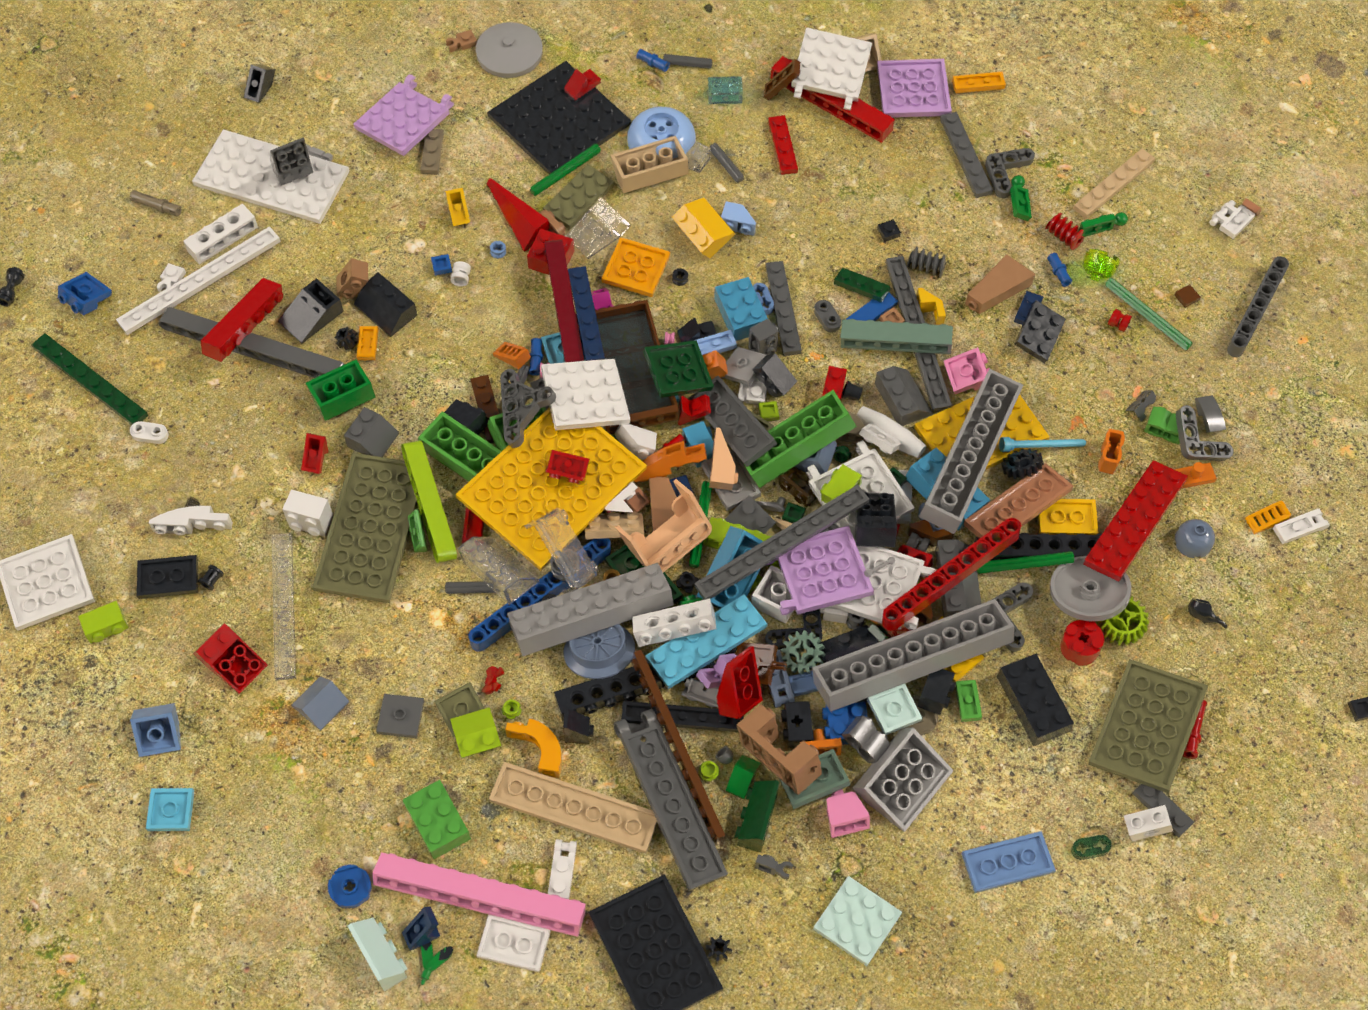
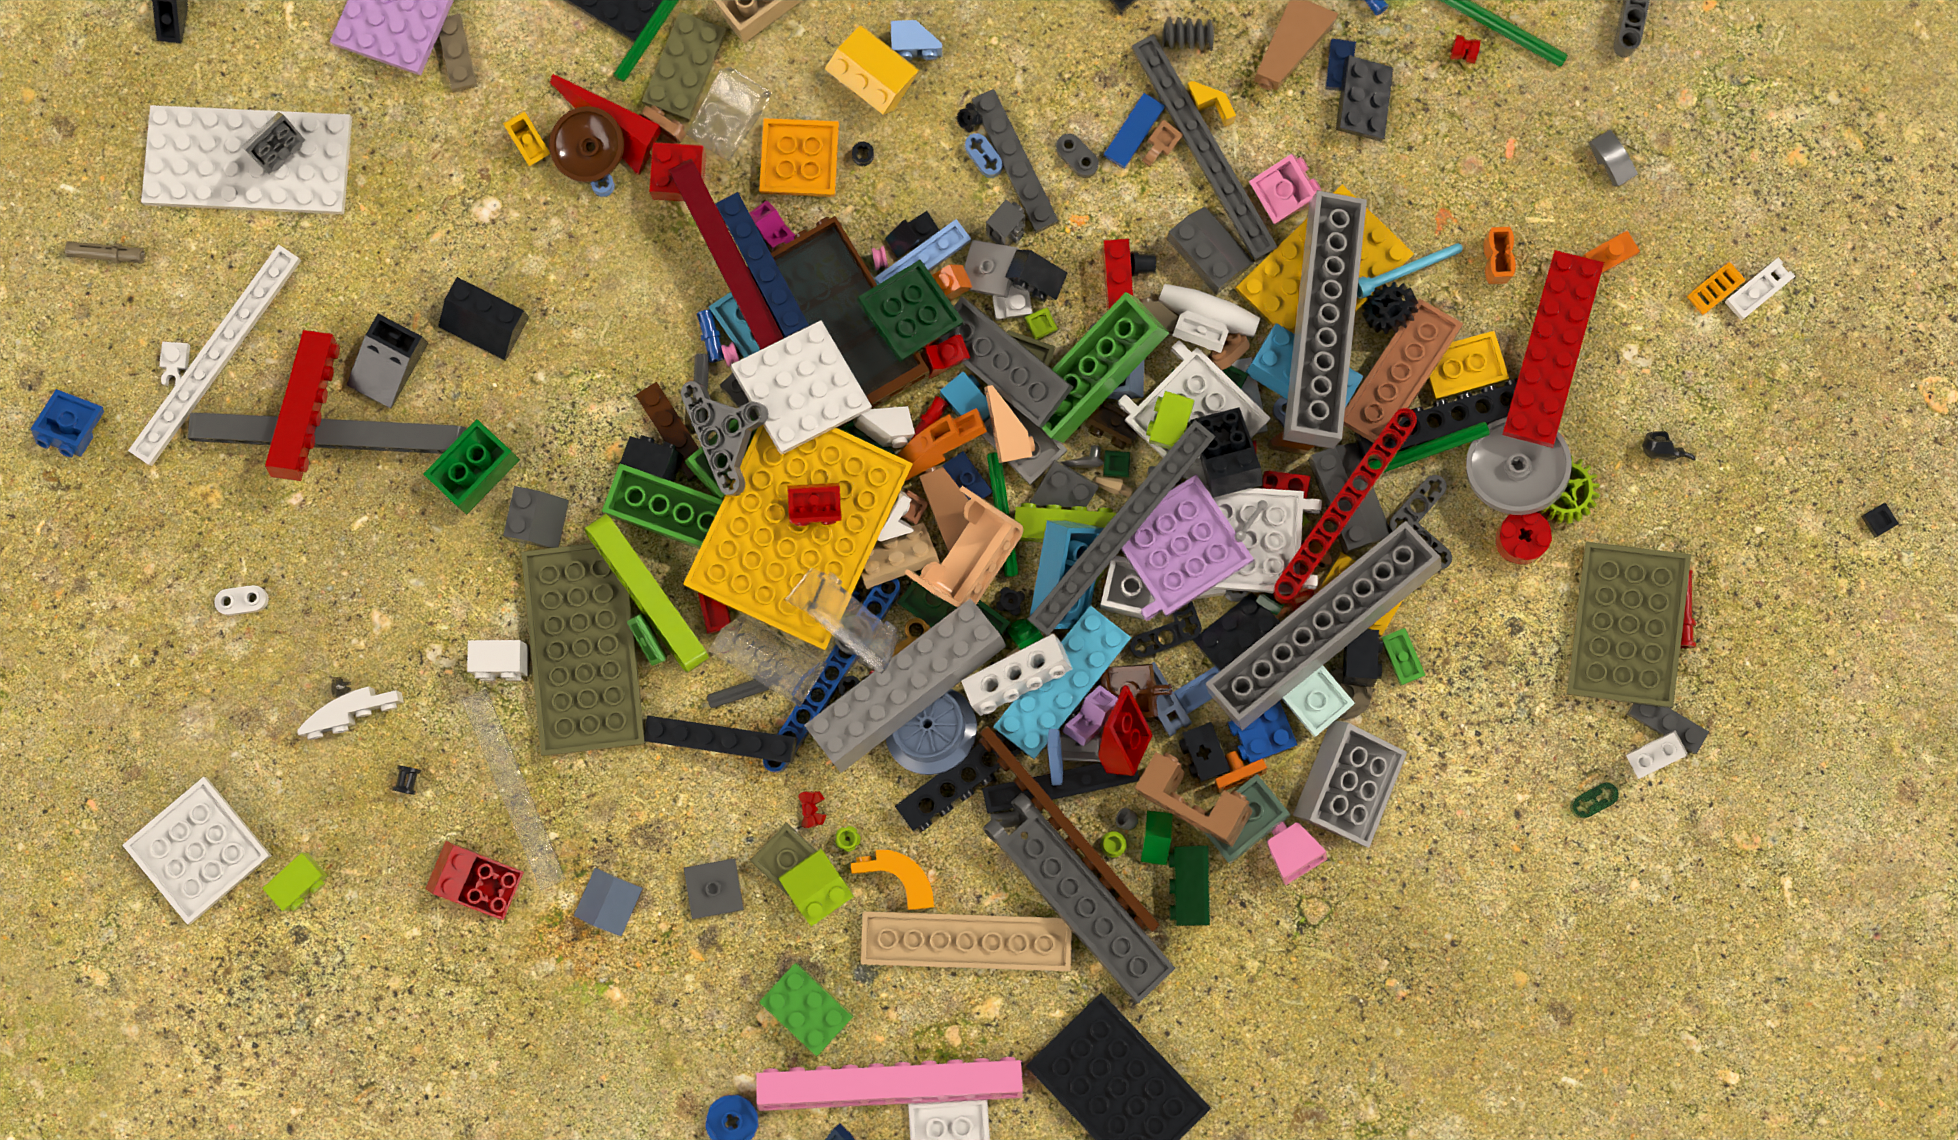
camera: 15 degrees left, 20 degrees up
dark green plate [31,333,149,425] -> none
medium blue slope [130,703,181,757] -> none
black plate [136,555,198,599] -> none
medium azure plate [146,788,194,831] -> none
white brick [183,204,258,265] -> none
red slope [301,433,329,474] -> none
light grey axle [306,144,333,162] -> none
black gear [335,326,359,350] -> none
medium nougat brick [336,258,368,299] -> none
light orange plate [356,326,379,360] -> none
blue plate [431,254,452,276] -> none
white wheel [450,261,471,287] -> none
orange slope [492,342,531,369] -> none
white plate [548,839,577,899] -> none
black slope [563,709,594,744] -> none
black gear [705,935,733,964] -> none
dark azure brick [714,277,768,341] -> none
dark grey plate [755,854,793,880] -> none
sand green gear [781,630,825,675] -> none
light aqua plate [813,876,902,966] -> none
dark green plate [833,446,852,463] -> none
dark green plate [834,268,890,303] -> none
sand green brick [840,319,953,354] -> none
flat silver brick [842,716,890,763] -> none
dark grey wheel [906,532,931,552] -> none
medium blue tile [961,831,1056,893] -> none
black brick [997,654,1074,747] -> none
dark grey piece [1125,390,1156,422] -> none
bright green brick [1144,407,1187,444] -> none
sand blue cylinder [1175,519,1215,558] -> none
dark grey beam [1176,405,1234,461] -> none
none -> reddish brown dish [549,106,624,183]
none -> black plate [644,715,797,764]
none -> black plate [957,102,983,133]
none -> medium blue tile [1048,729,1063,785]
none -> medium nougat plate [1208,333,1250,370]

